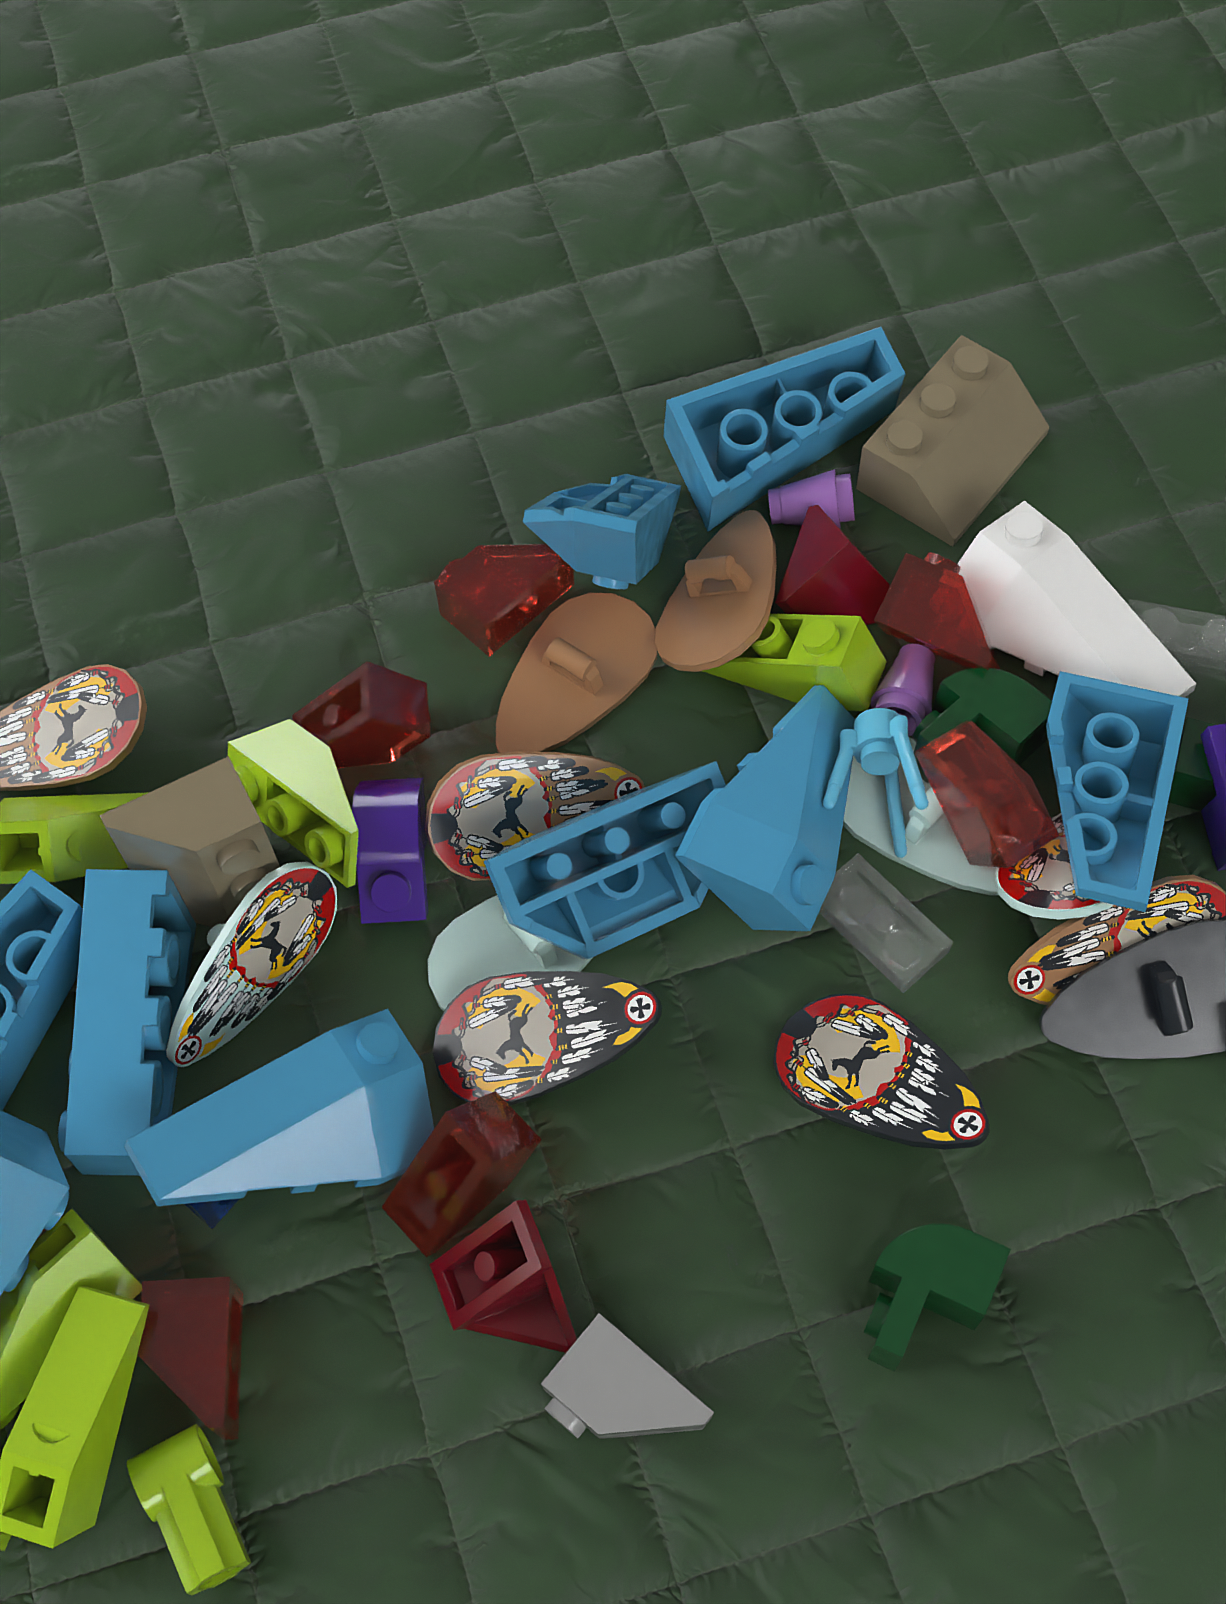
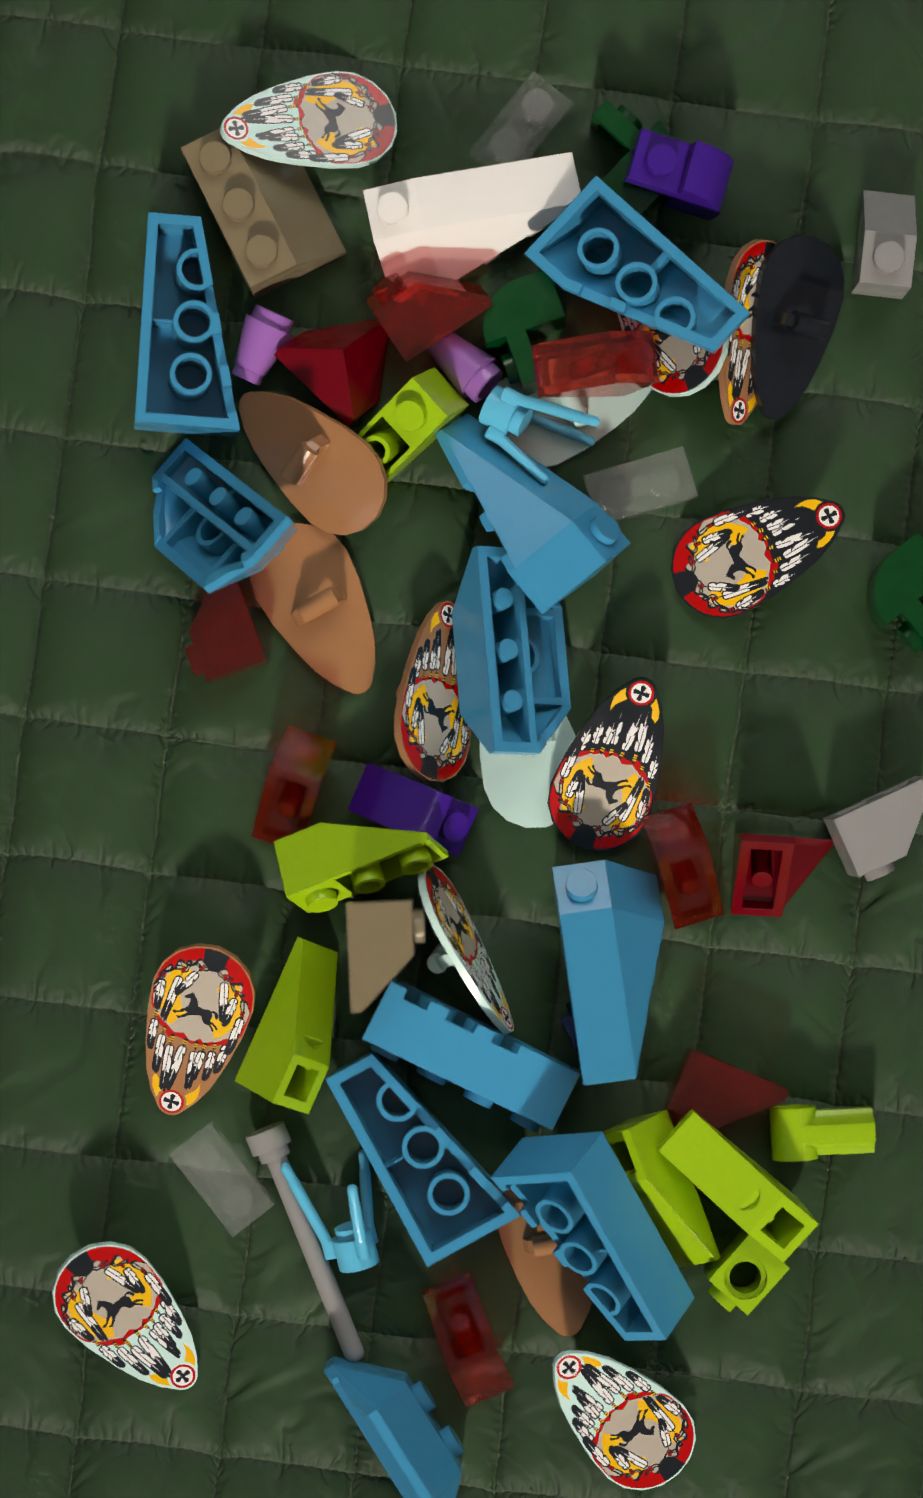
camera: 65 degrees left, 25 degrees up
none -> shield [220,71,397,169]

